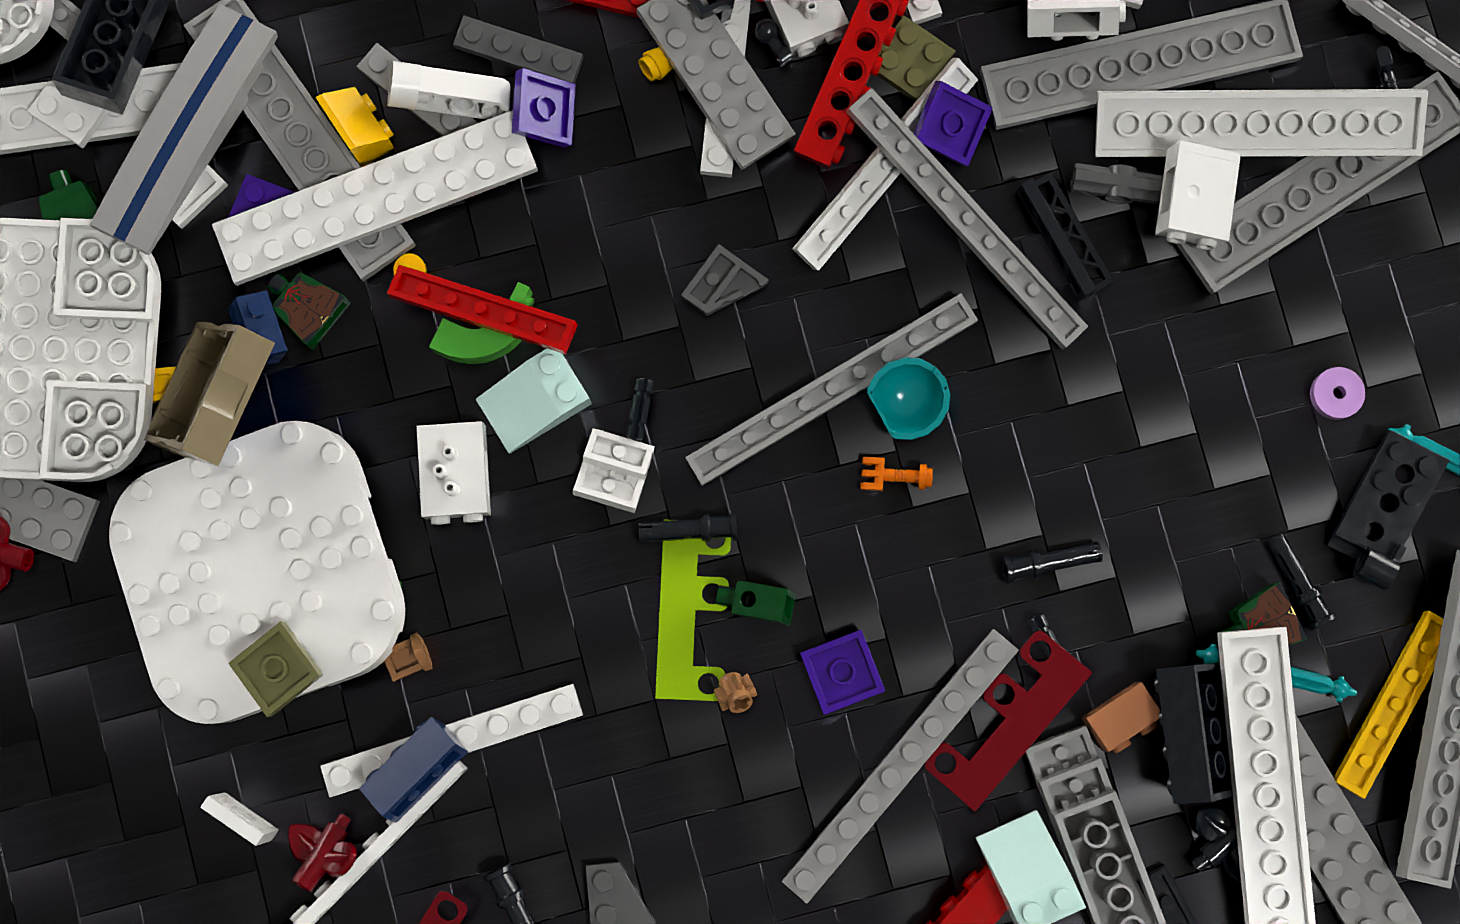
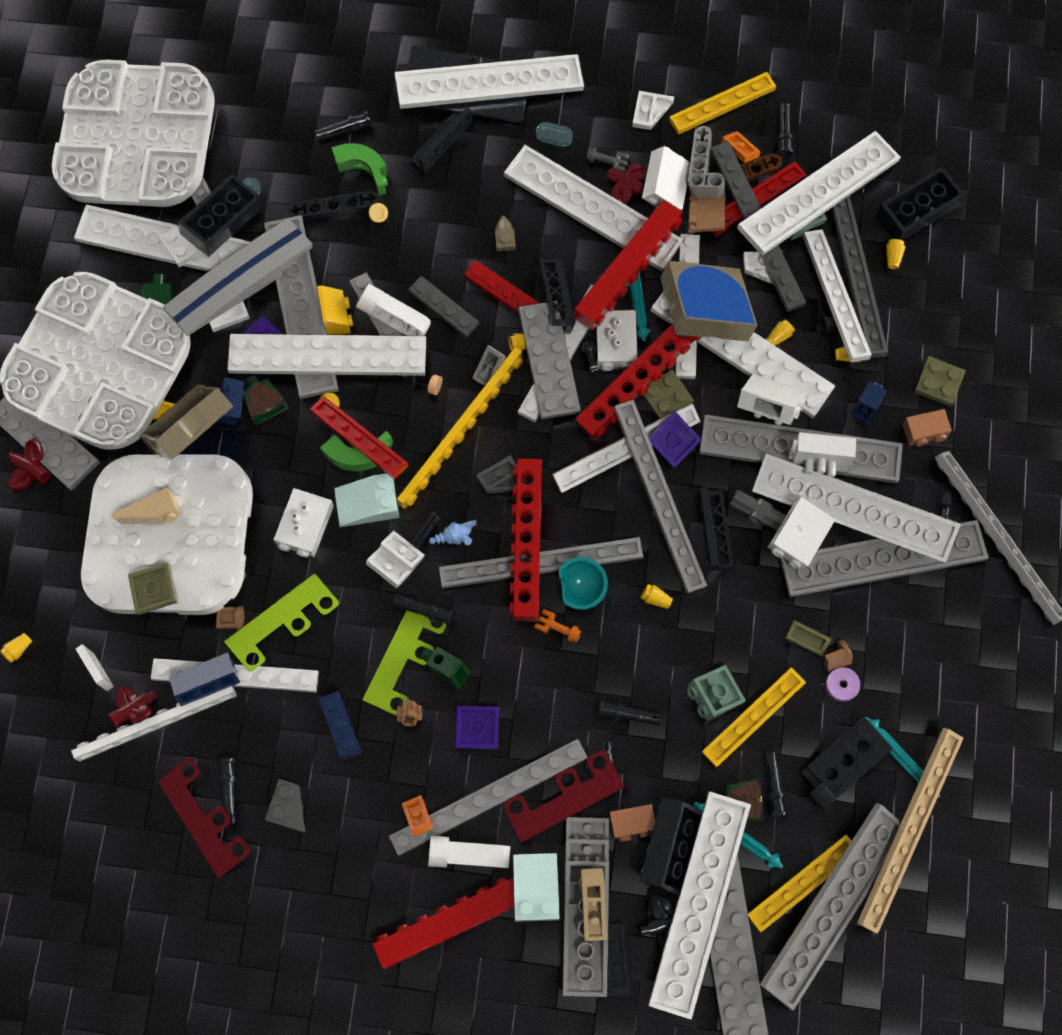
camera: 25 degrees right, 10 degrees down
plate [512,68,576,148] -> none
none -> yellow cone [0,633,32,663]
none -> tan slope [111,488,182,524]
none -> lime piece [224,574,339,671]
none -> dark blue brick [319,691,362,761]
none -> yellow plate [397,347,523,509]
none -> orange plate [402,795,434,837]
none -> light nougat tile [428,375,442,395]
none -> white beam [428,836,510,868]
none -> light blue piece [429,520,476,545]
none -> light grey slope [473,345,505,386]
none -> red brick [510,459,542,622]
none -> tan slope [581,868,607,941]
none -> yellow cone [641,584,673,609]
none -> sand green plate [687,665,746,722]
none -> yellow plate [701,667,806,768]
none -> olive tile [785,620,831,657]
none -> white piece [789,432,856,477]
none -> medium nougat tile [824,640,853,672]

